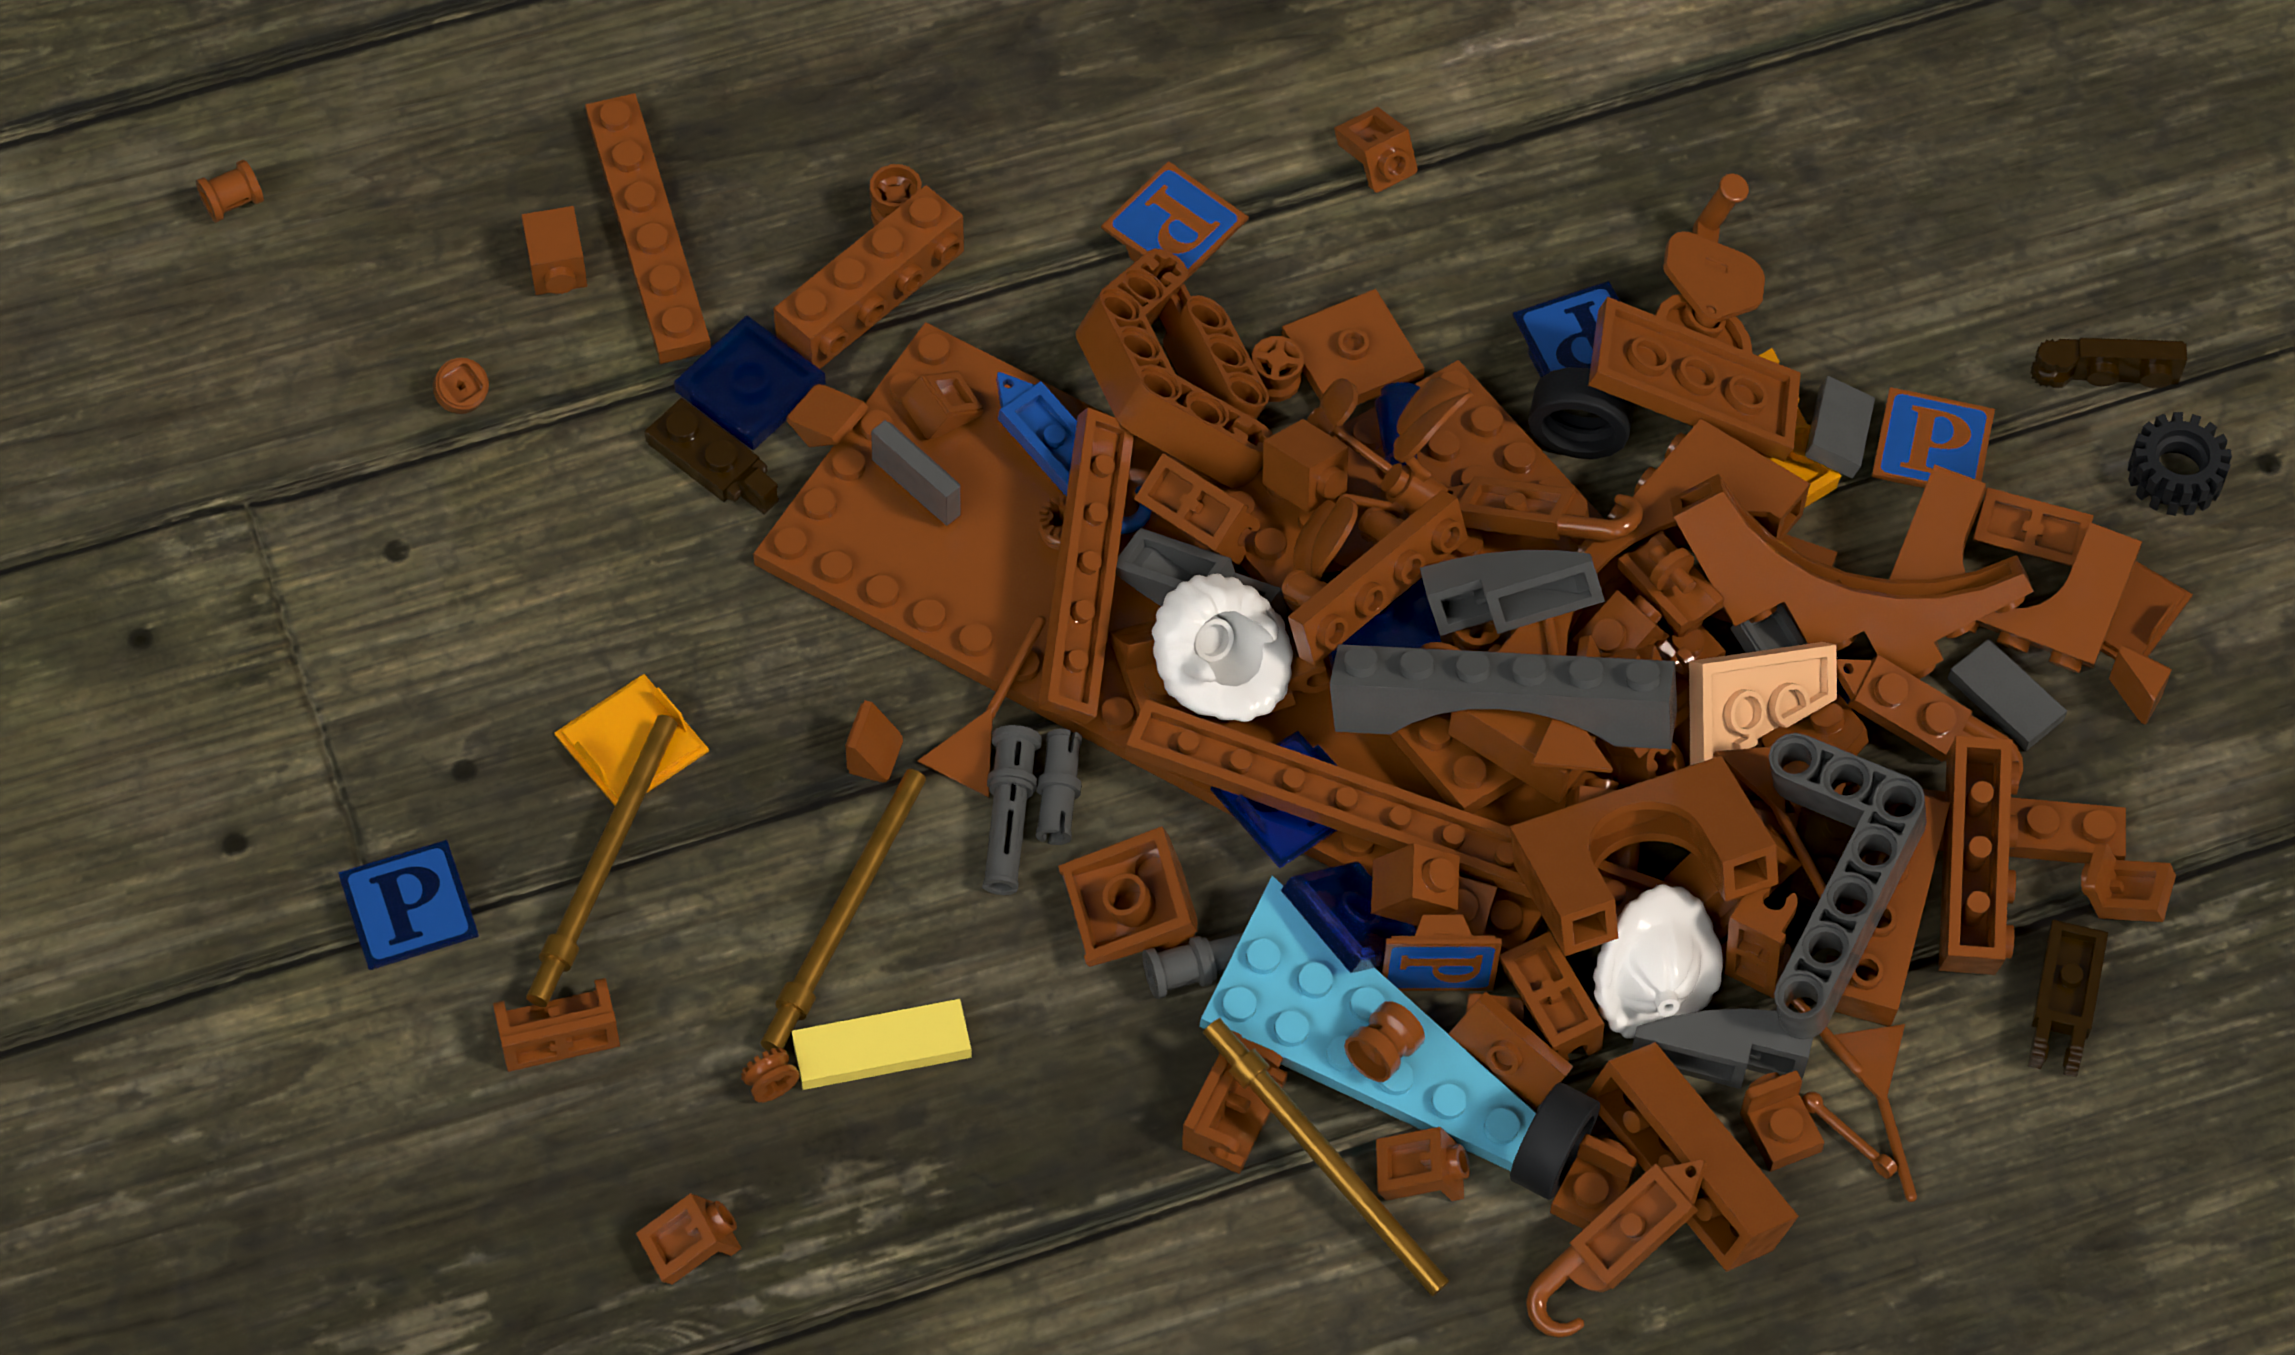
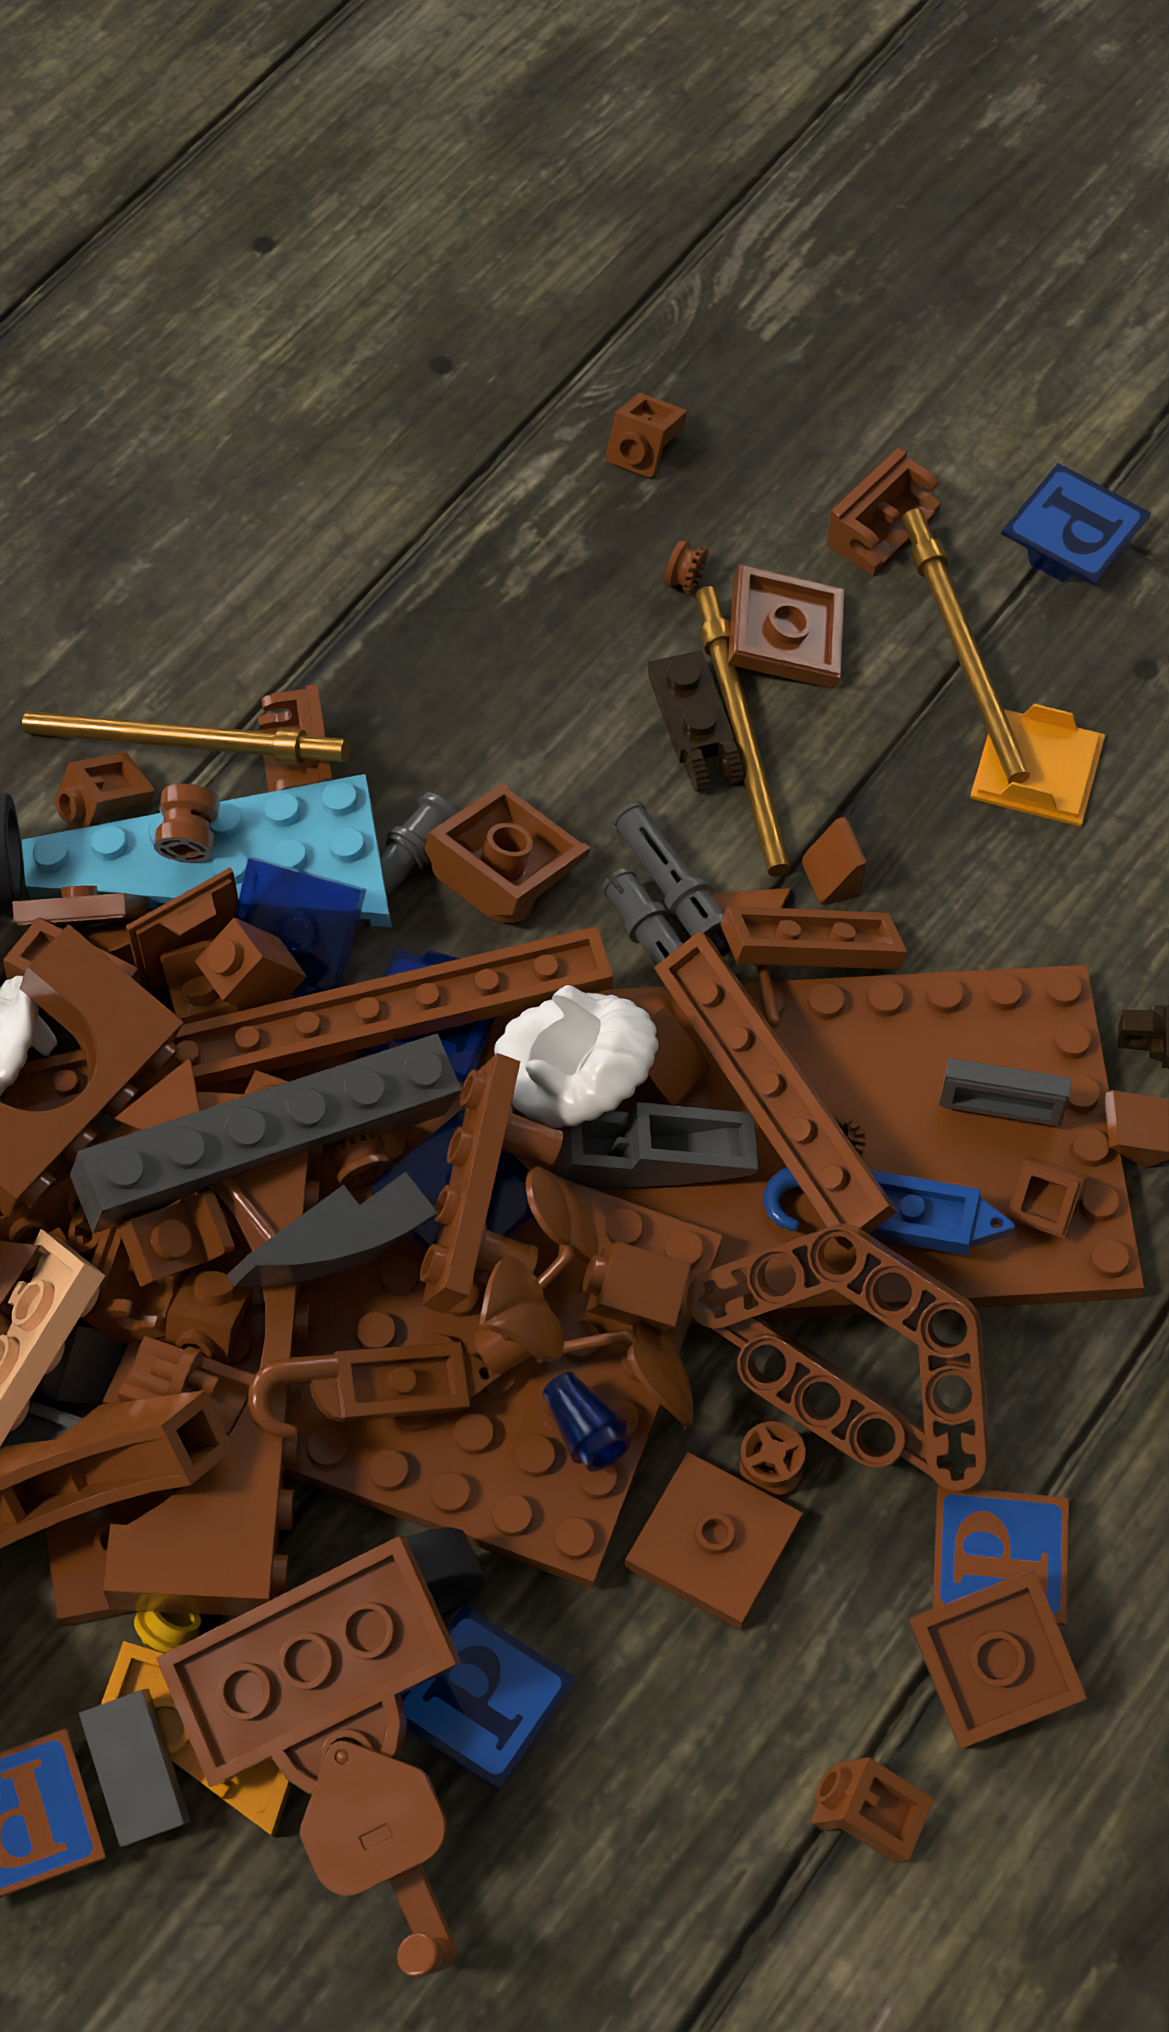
camera: 145 degrees right, 0 degrees up
light yellow tile [791,999,972,1090] -> none
dark orange hinge [1134,453,1260,565] -> none
none -> dark brown hinge [648,650,744,792]
none -> dark orange plate [720,906,907,970]
none -> dark orange tile [728,564,844,689]
none -> dark orange plate [907,1569,1087,1749]

